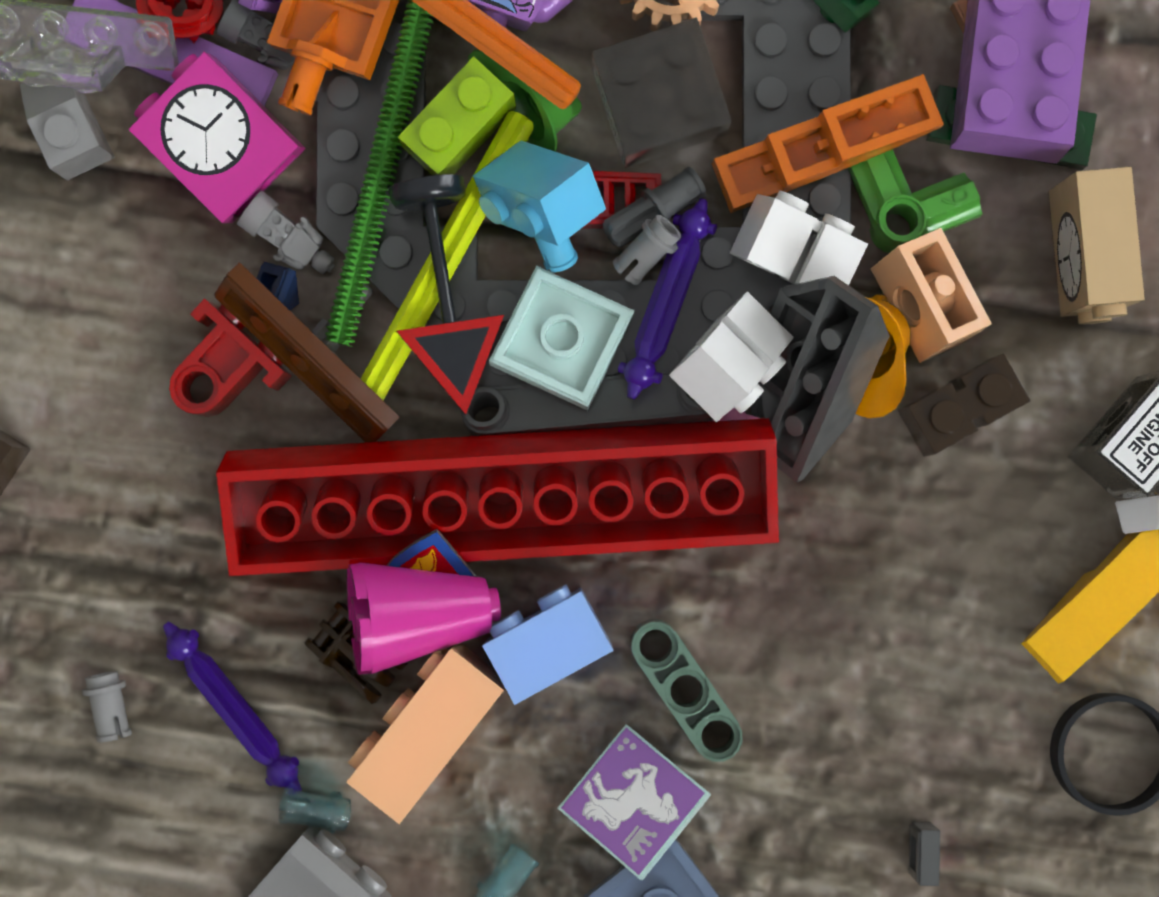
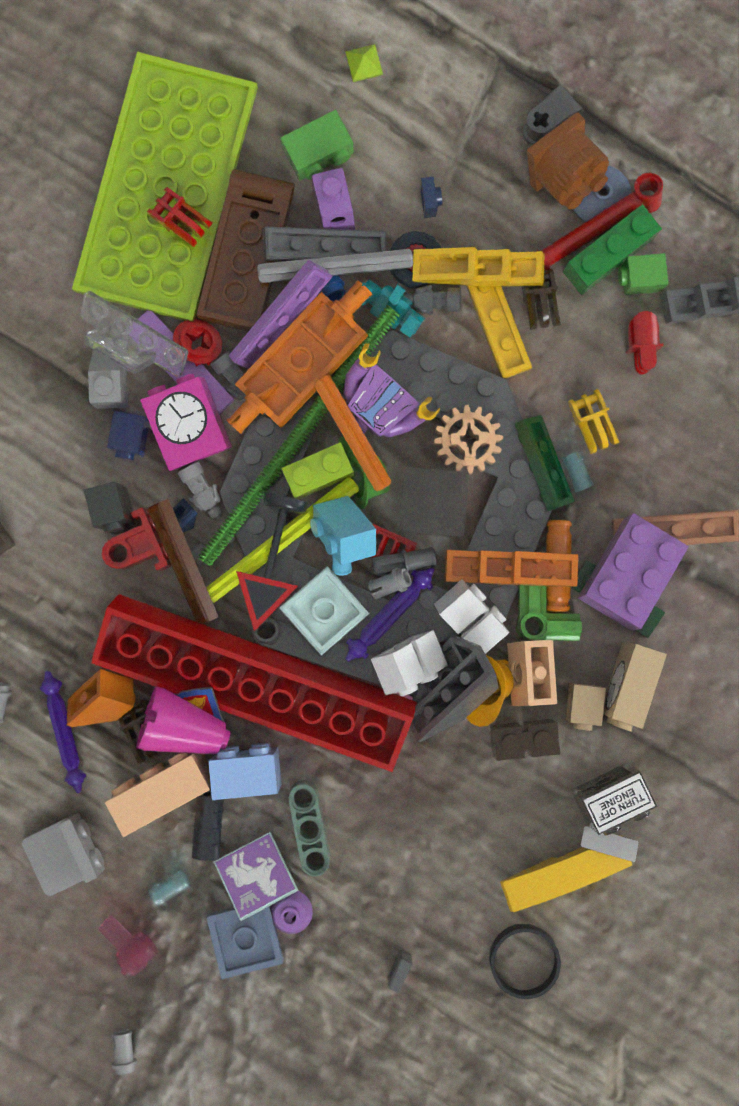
camera: 15 degrees right, 0 degrees up
clear light blue pin [279,787,351,834] -> none
none -> orange slope [67,669,136,727]
none -> pearl dark grey piece [83,481,136,535]
none -> clear blue brick [107,411,150,461]
none -> black axle [192,792,224,861]
none -> medium lavender cone [271,891,313,934]
none -> orange axle [546,520,572,612]
none -> tan brick [565,682,606,731]

